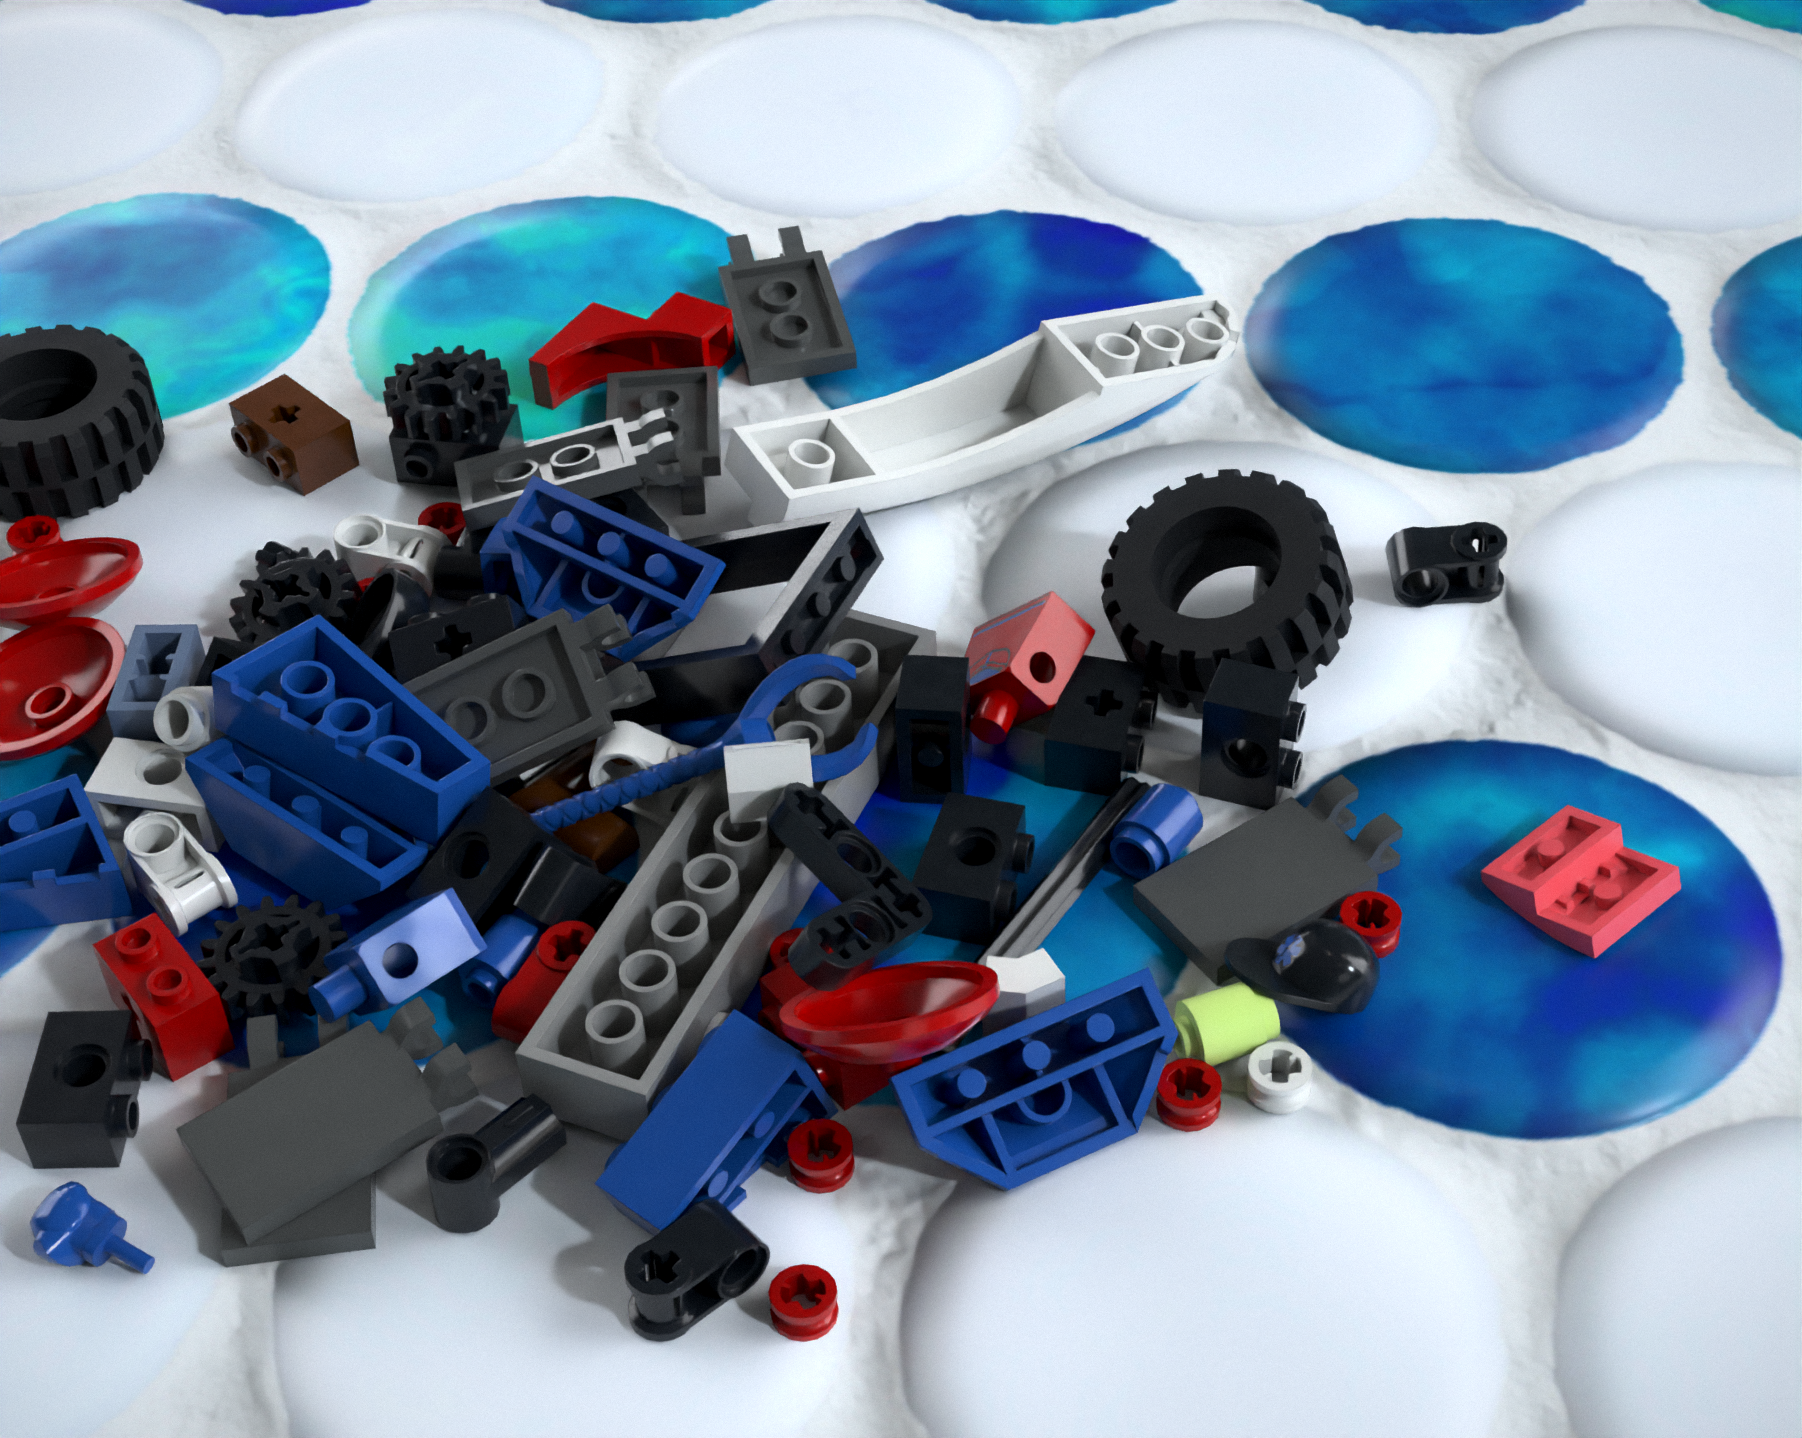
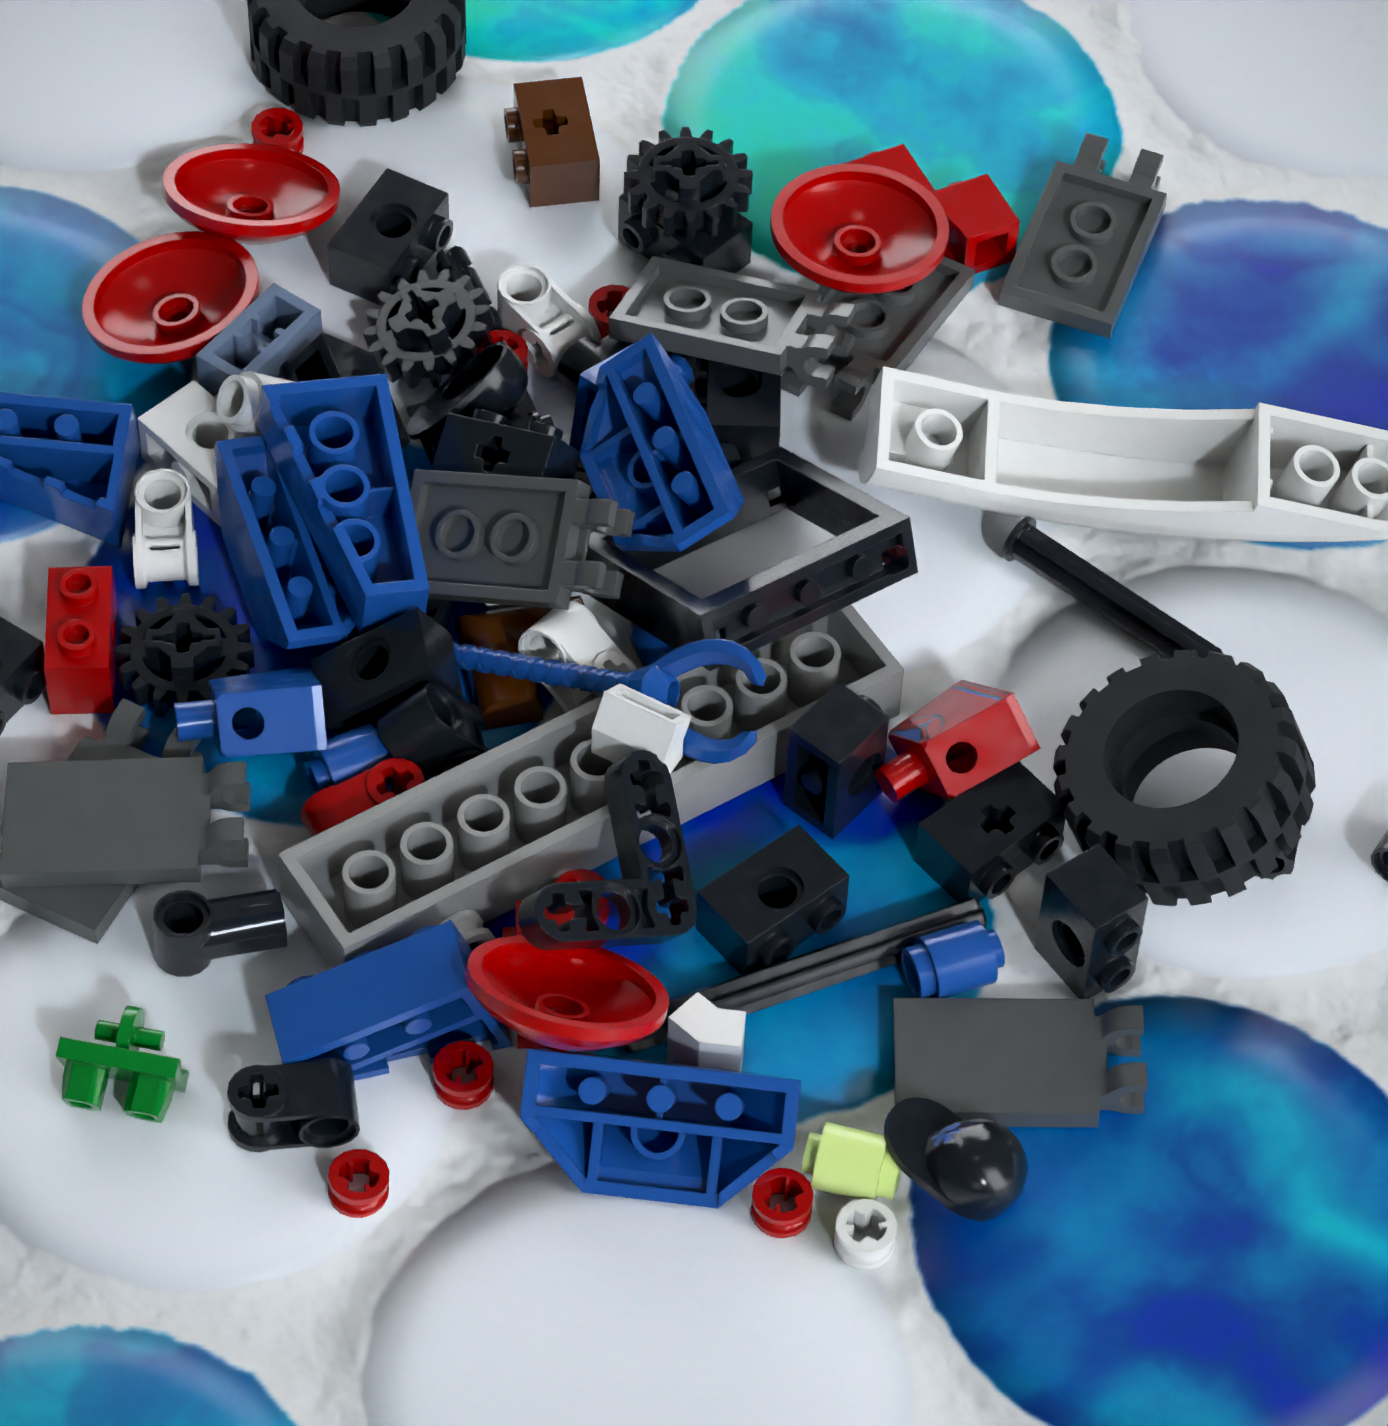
camera: 30 degrees right, 10 degrees up
red bush [1339,891,1402,959] -> none
coral slope [1481,805,1681,959] -> none
none -> green hips [56,1005,189,1123]
none -> black brick [327,168,453,306]
none -> red dish [770,164,949,295]
none -> black axle [1002,516,1223,659]

